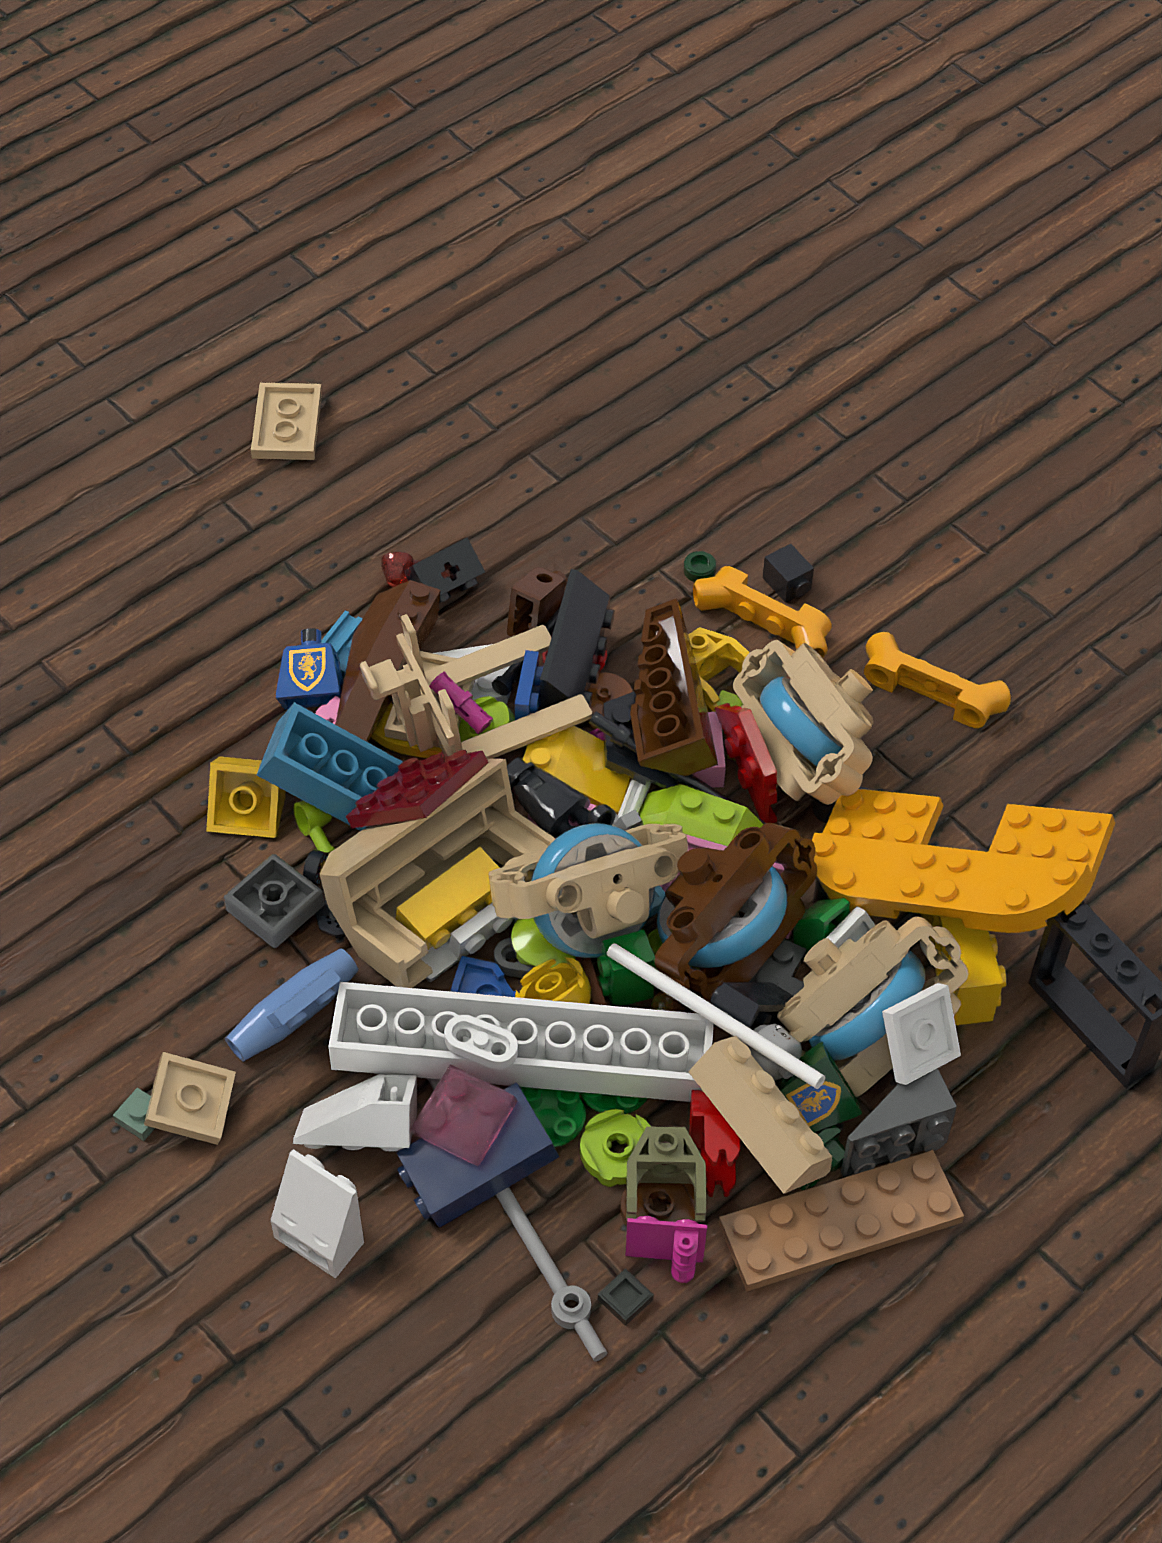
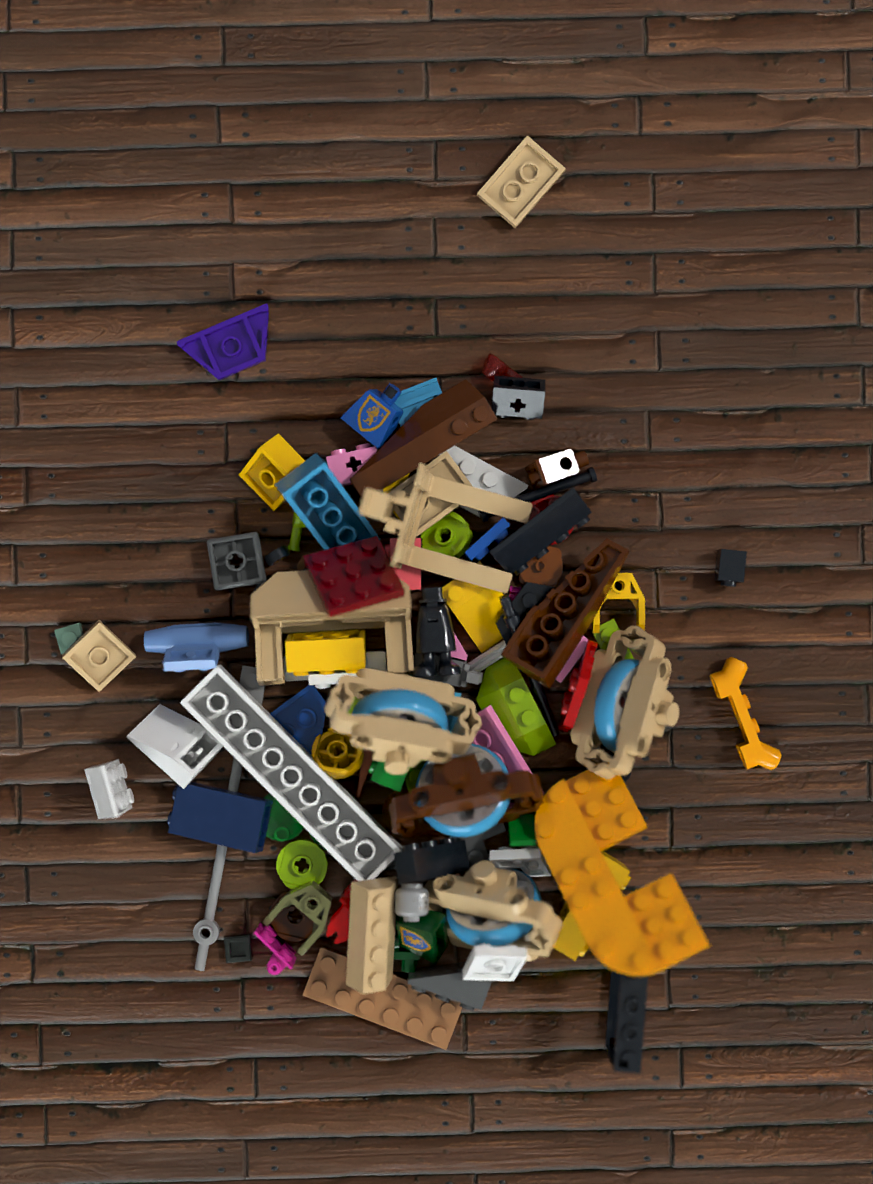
camera: 35 degrees right, 35 degrees up
clear pink plate [411,1064,518,1167] -> none
dark pink pin [429,671,493,735] -> none
white plate [444,1015,518,1069] -> none
white piece [607,943,825,1089] -> none
dark green tile [684,551,716,582] -> none
light orange plate [693,566,832,658] -> none
none -> dark purple wing [176,303,269,380]

